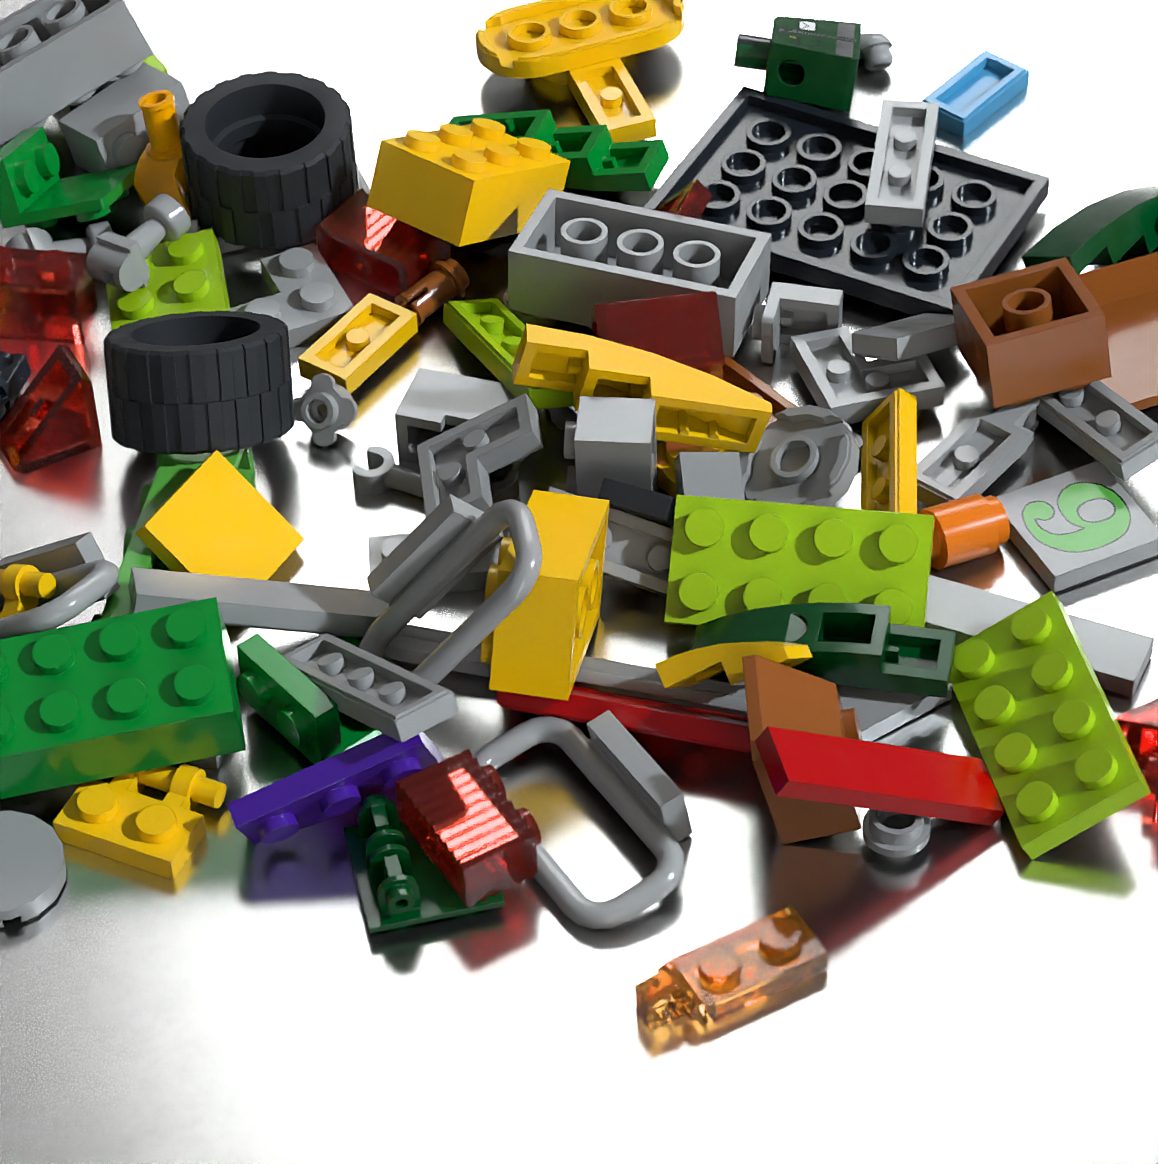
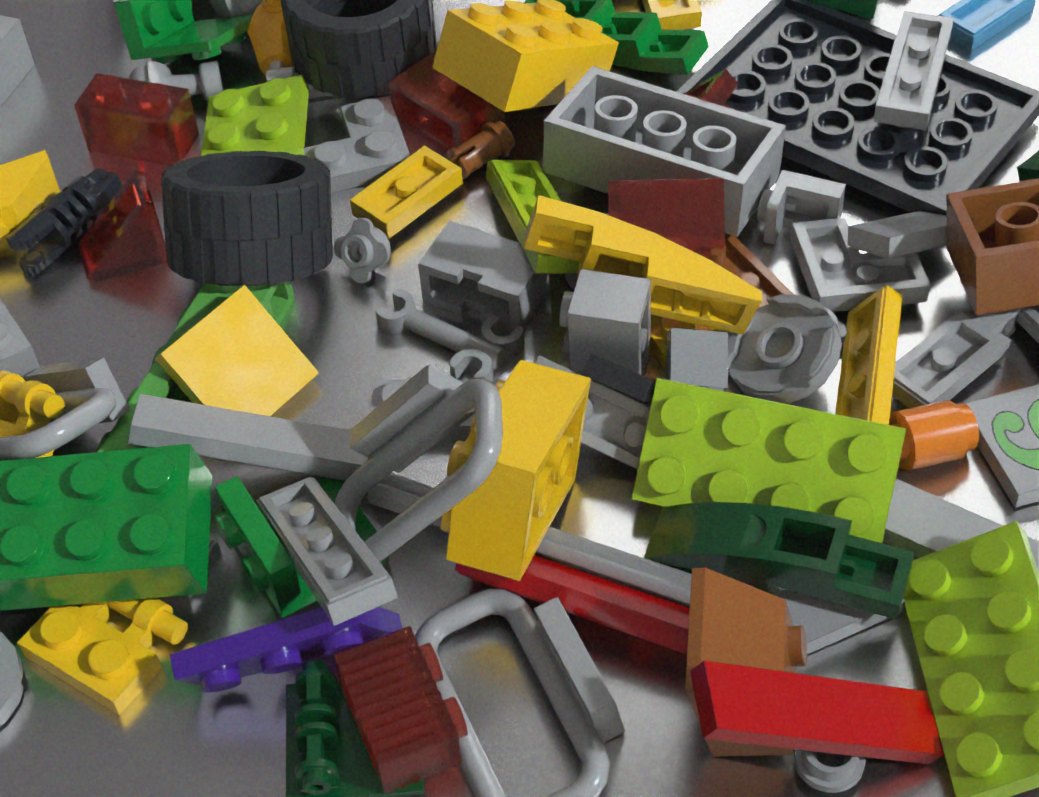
camera: 10 degrees right, 5 degrees up
light grey leg [86,193,191,292] -> none
light grey plate [417,393,544,517] -> none
yellow slope [655,641,812,688] -> none

